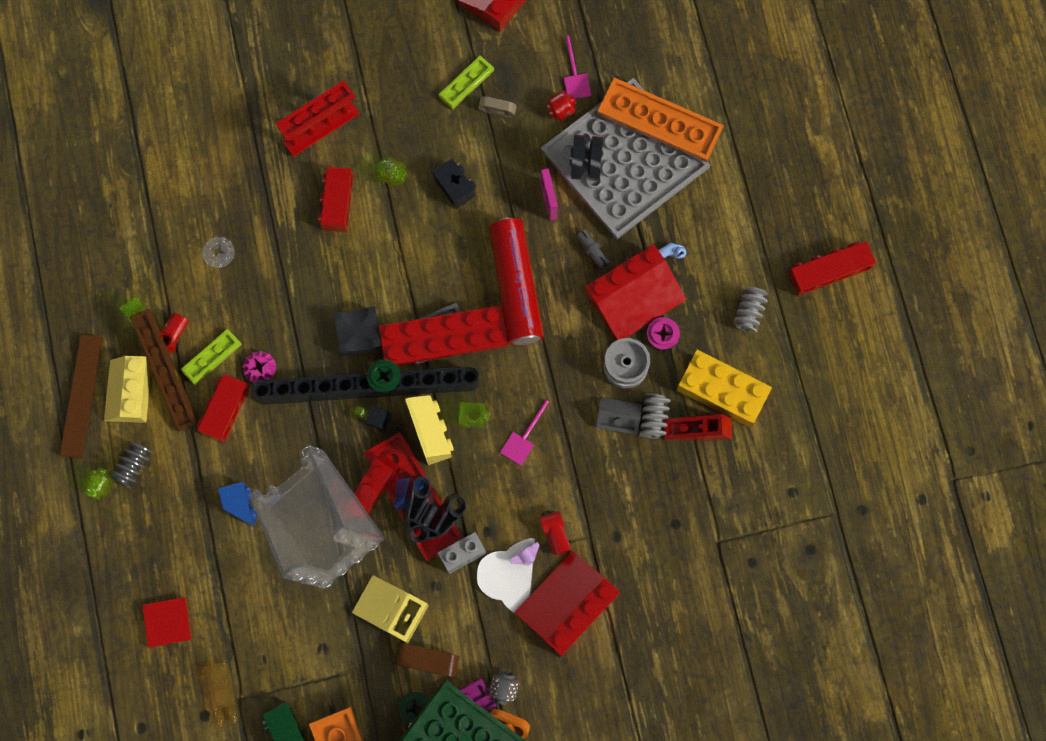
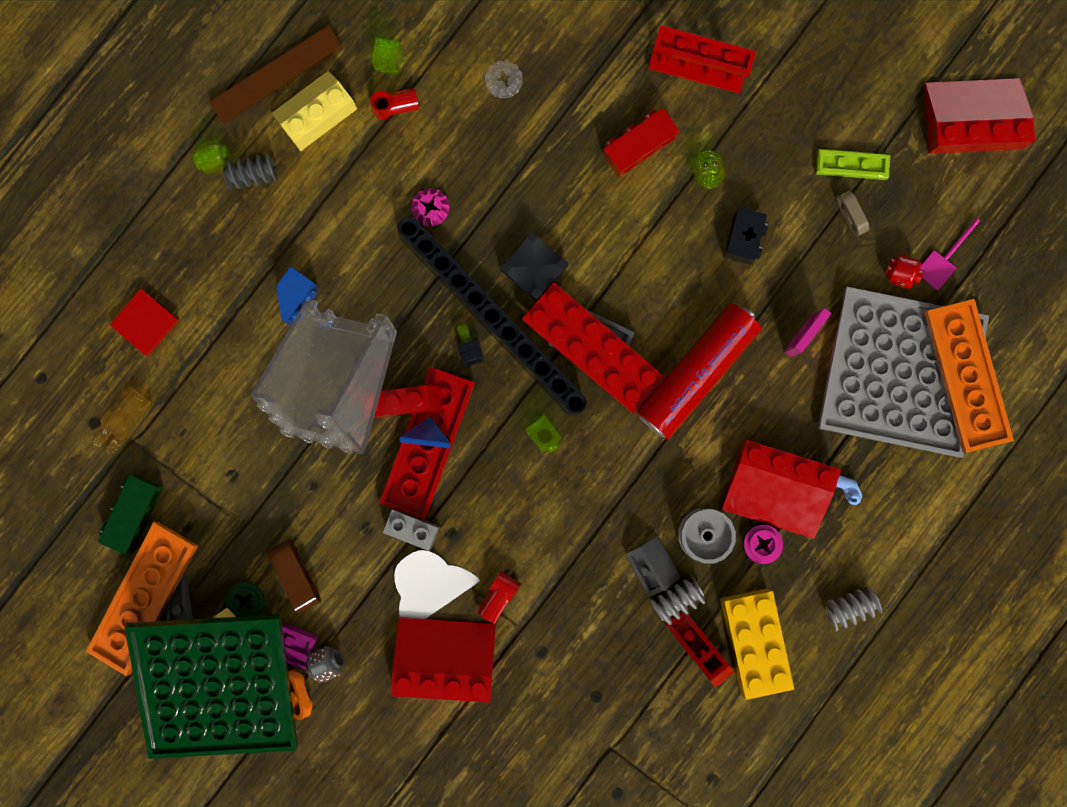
camera: 50 degrees right, 10 degrees up
reddish brown tile [130,309,198,432] -> none
lime tile [181,328,242,385] -> none
red brick [197,374,250,444] -> none
light yellow slope [352,575,429,644] -> none
dark green gear [367,360,401,393] -> none
black connector [402,474,466,543] -> none
light yellow slope [405,395,454,465] -> none
dark pink piece [500,400,549,466] -> none
lavender piece [509,542,539,566] -> none
black wheel [570,135,603,181] -> none
dark grey pin [576,229,610,270] -> none
red brick [788,241,876,296] -> none

